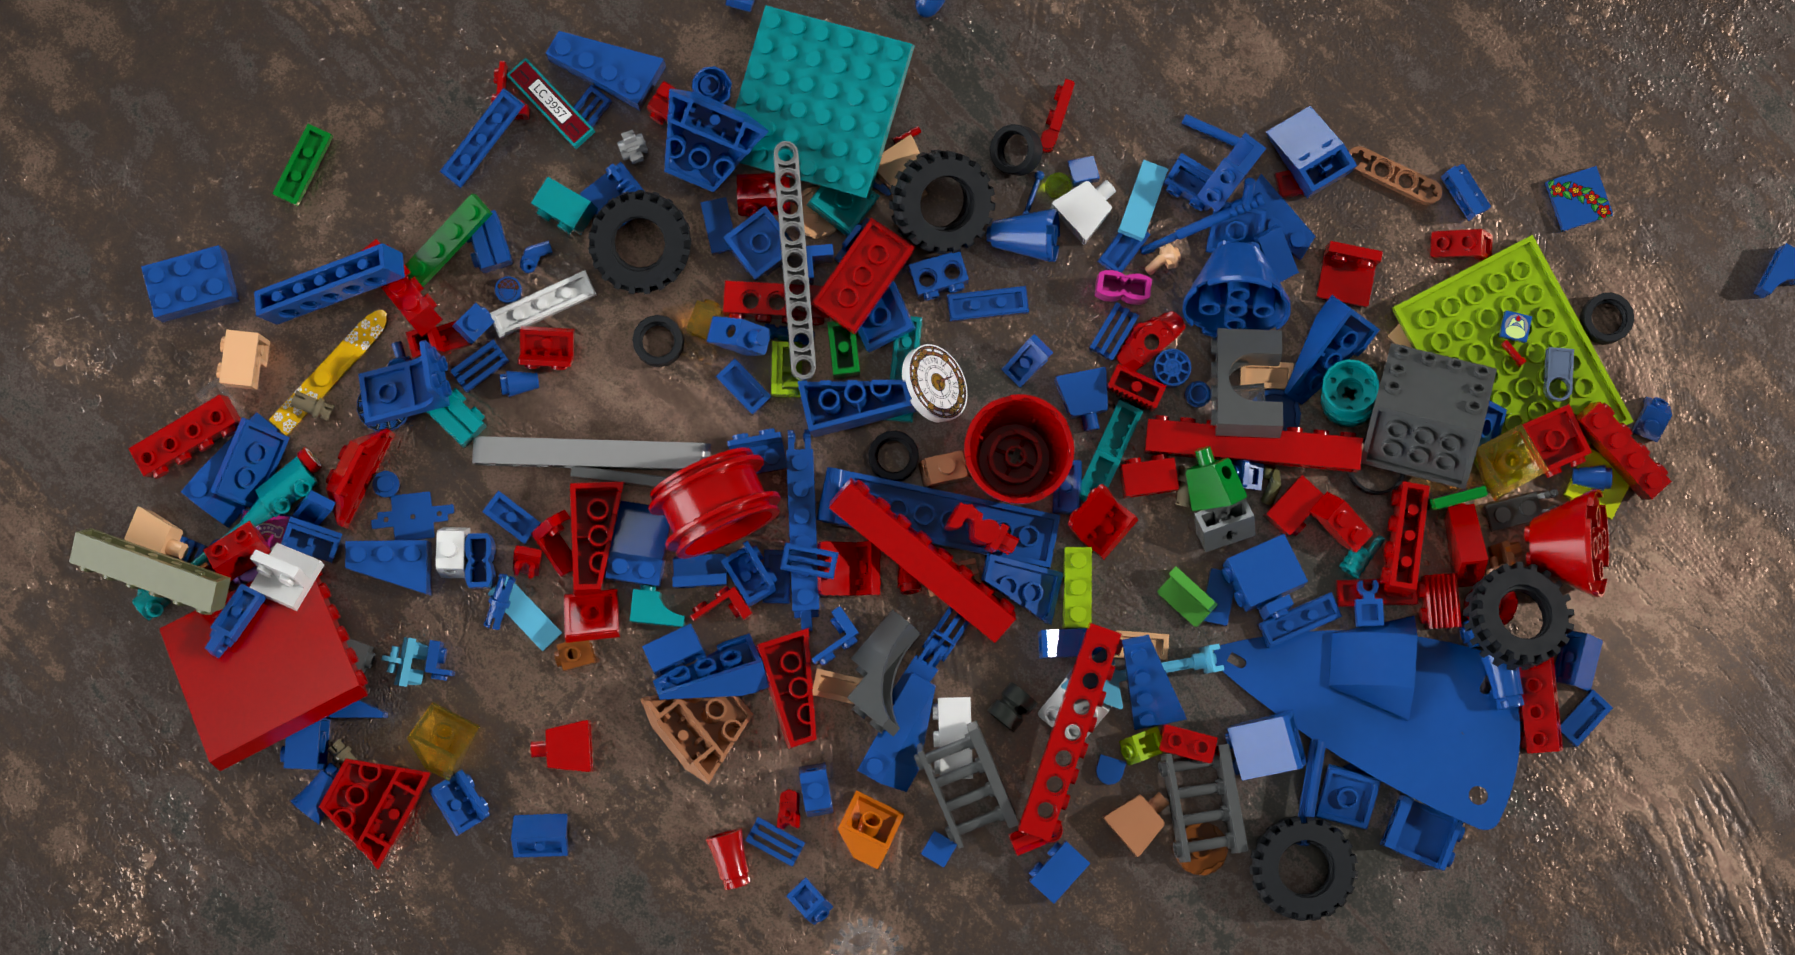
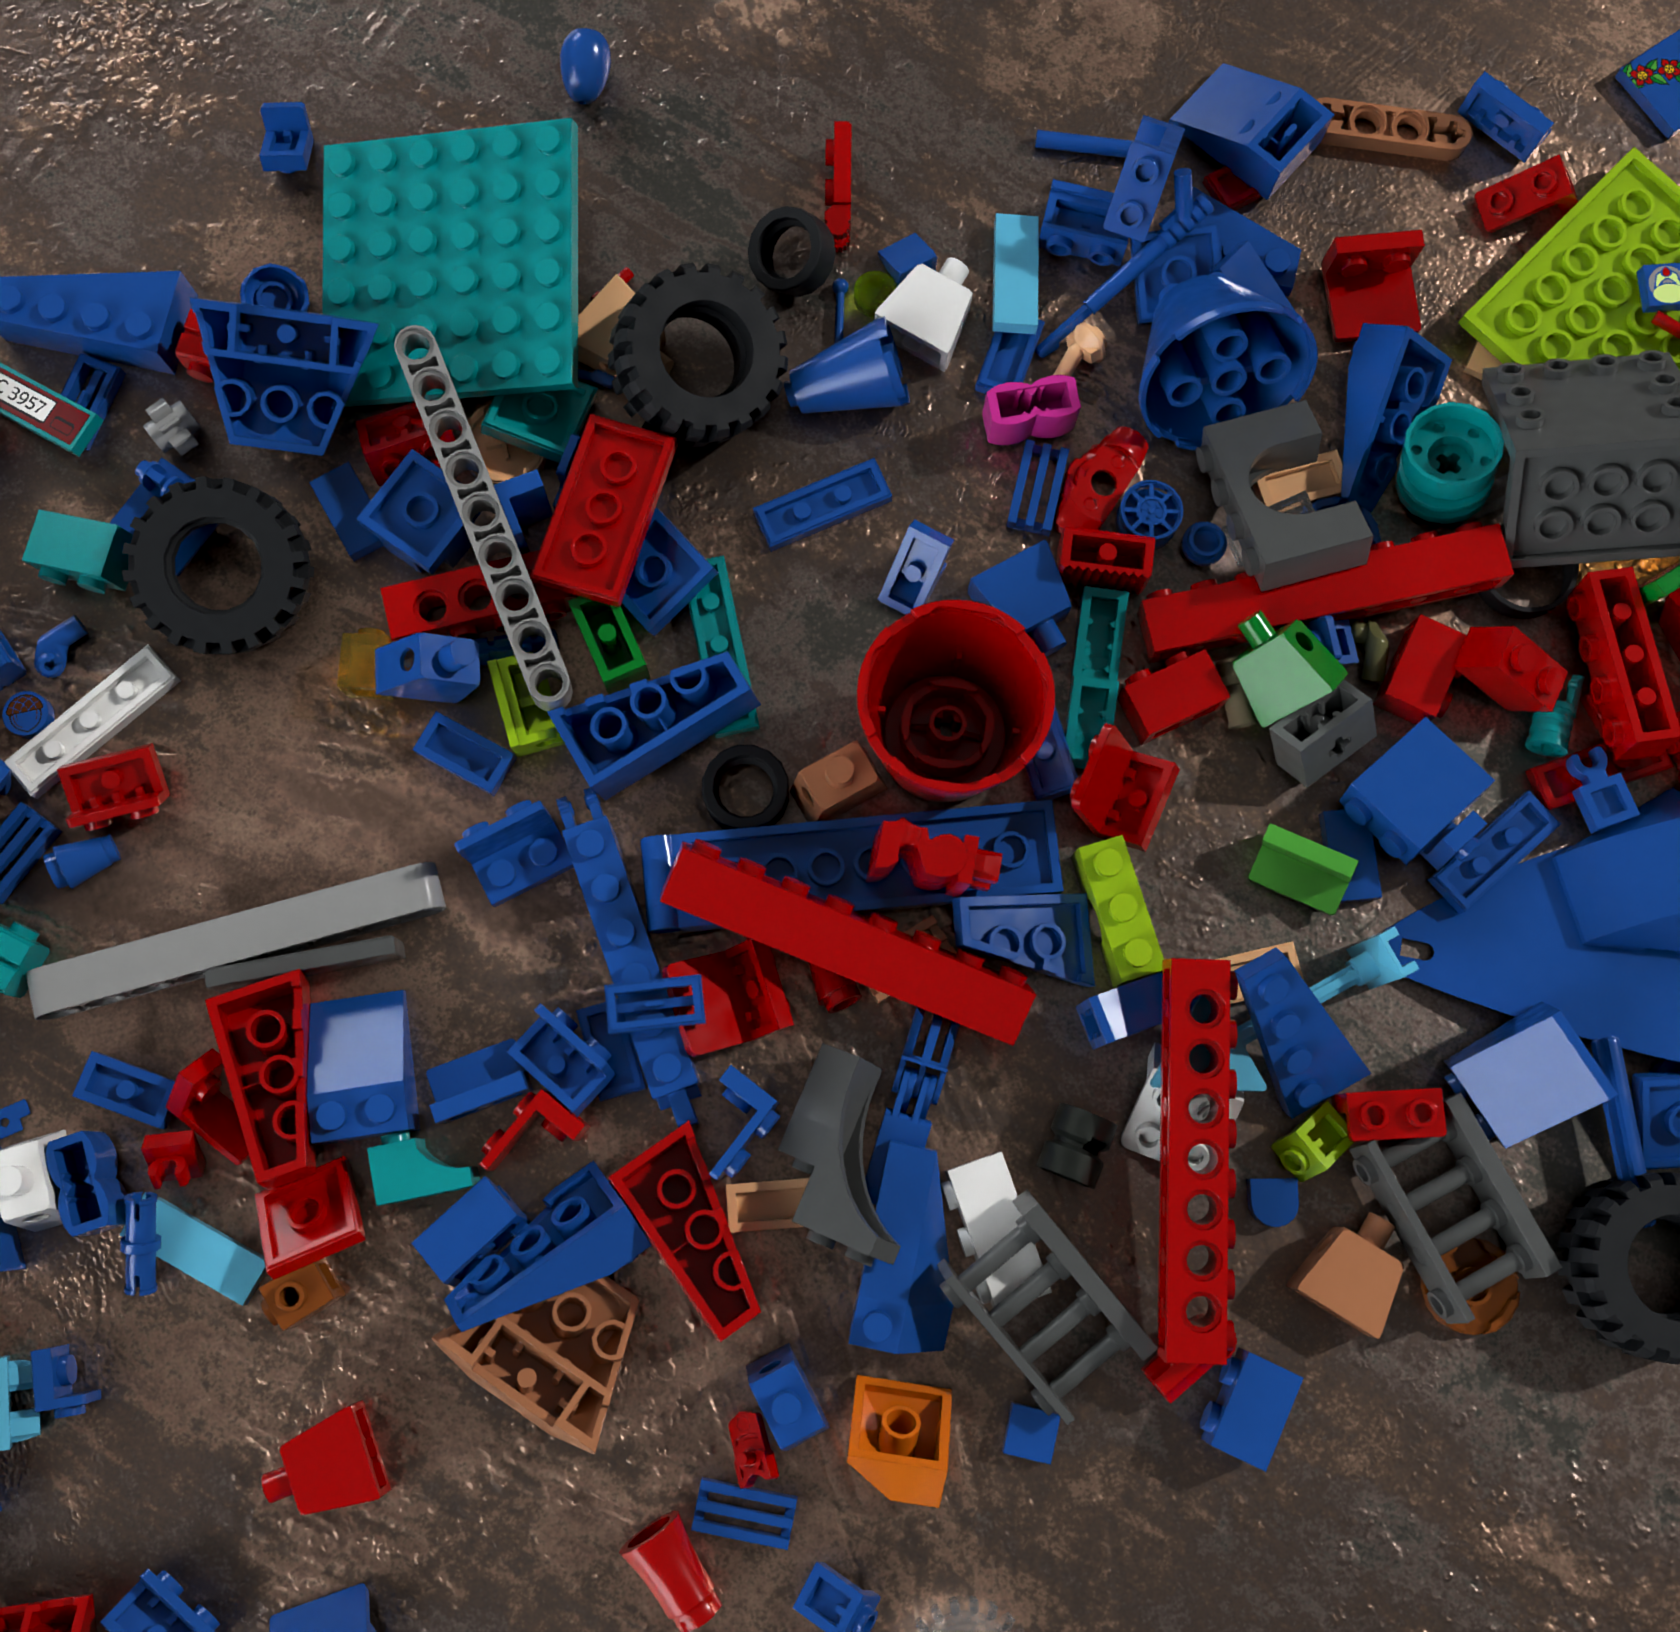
camera: 15 degrees left, 5 degrees down
clear yellow slope [407,702,480,781] -> none
black tyre [632,315,684,367] -> none
red wheel [648,447,781,559] -> none
tile [902,344,967,423] -> none
blue brick [909,252,969,301] -> none

